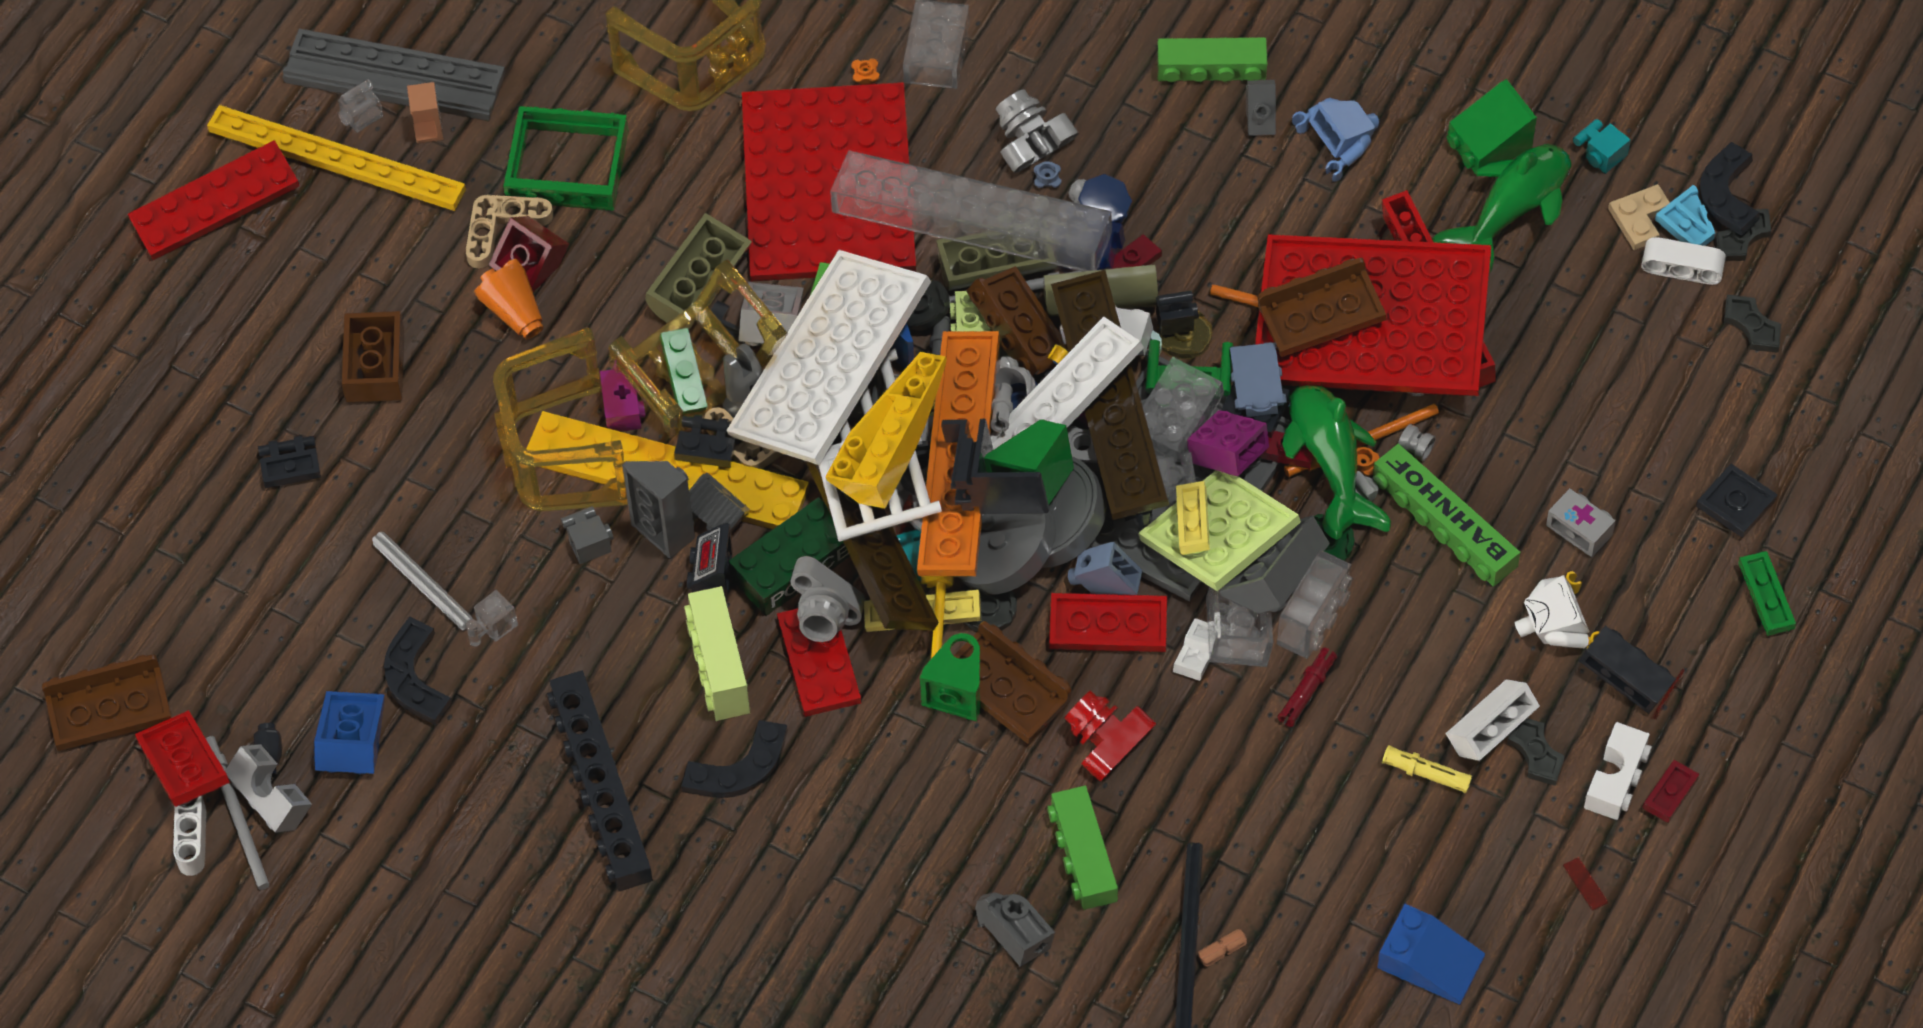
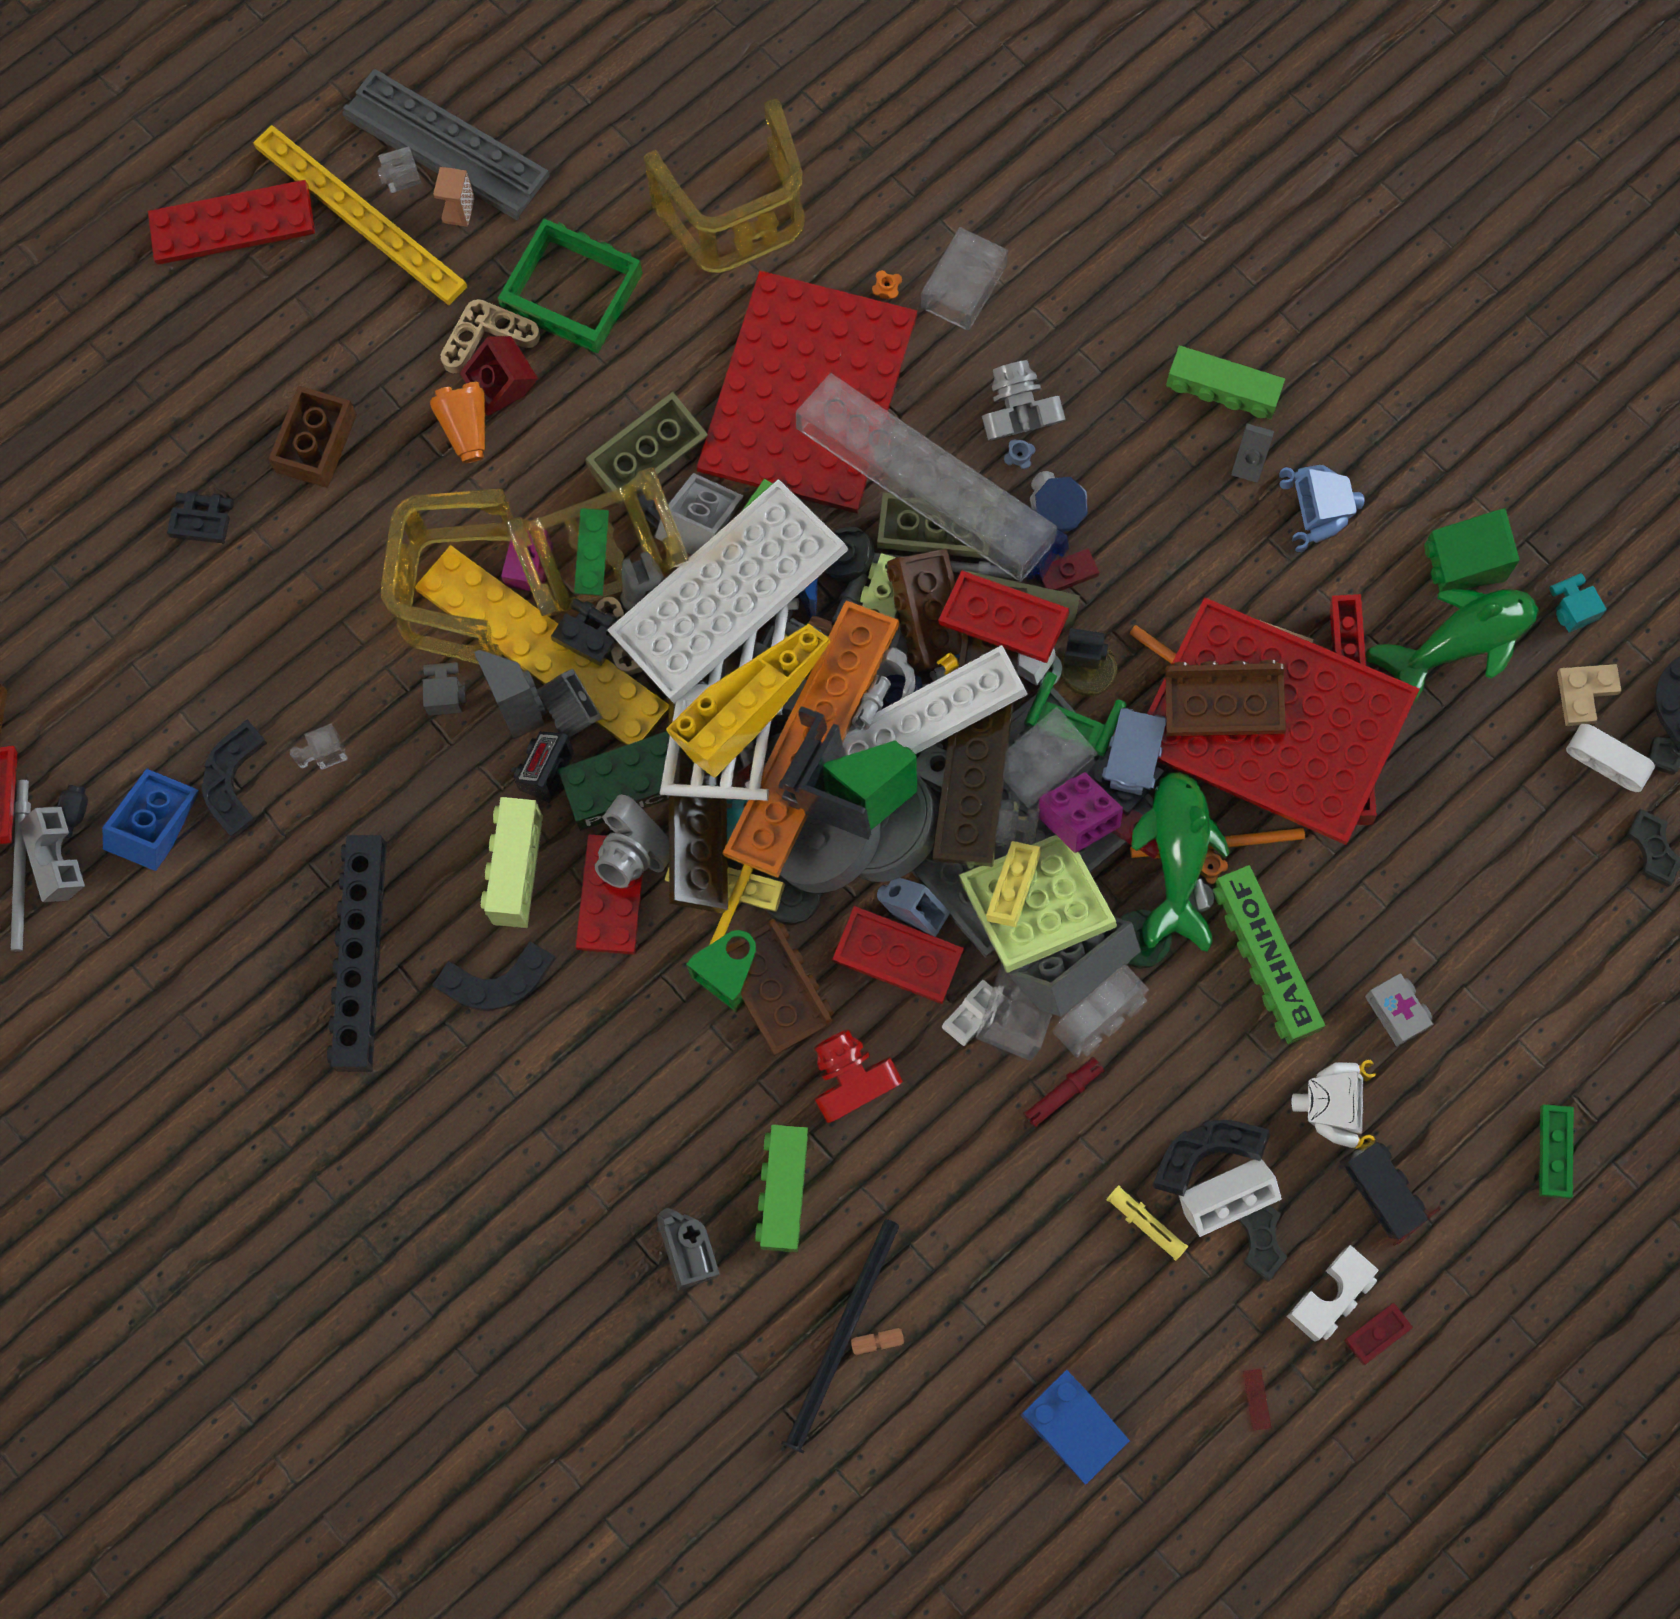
camera: 20 degrees right, 15 degrees up
light grey axle [372,532,473,631] -> none
light grey wheel [1398,424,1436,462] -> none
medium azure wing [1655,185,1715,246] -> none
black plate [1696,464,1778,538] -> none
none -> red plate [938,570,1070,663]
none -> black plate [1154,1120,1270,1197]

